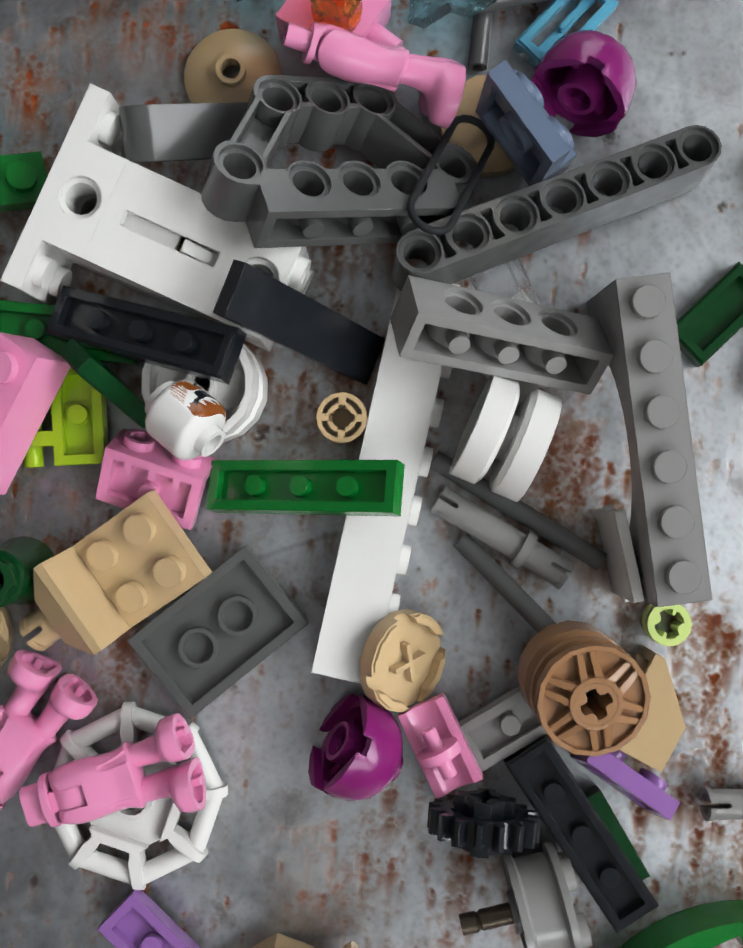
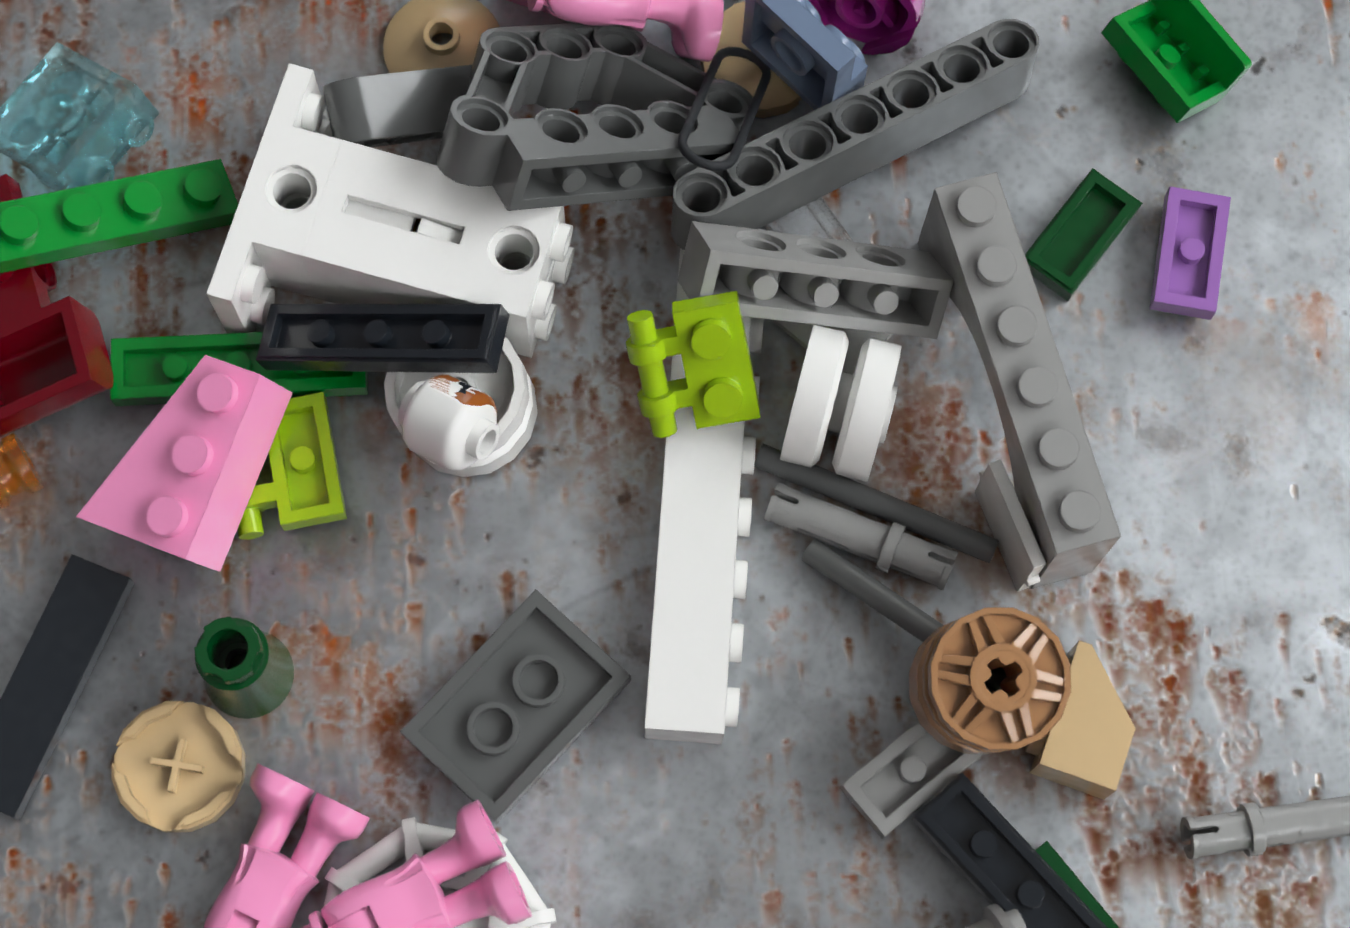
camera: 15 degrees left, 15 degrees down
tan plate [19,489,213,655] -> none
dark green tile [60,337,146,429] -> none
bright pink bracket [95,429,216,530] -> none
green plate [206,460,405,517] -> none
black tile [212,260,385,385] -> none
magenta cylinder [308,694,403,801] -> none
tan wheel [316,392,367,445] -> none
tan tile [360,609,446,713] -> none
bright pink hips [397,692,483,799] -> none
black gear [427,788,541,859] -> none
medium lavender plate [570,750,680,820] -> none
yellowish green bush [640,604,692,647] -> none
none -> lime plate [625,291,761,438]

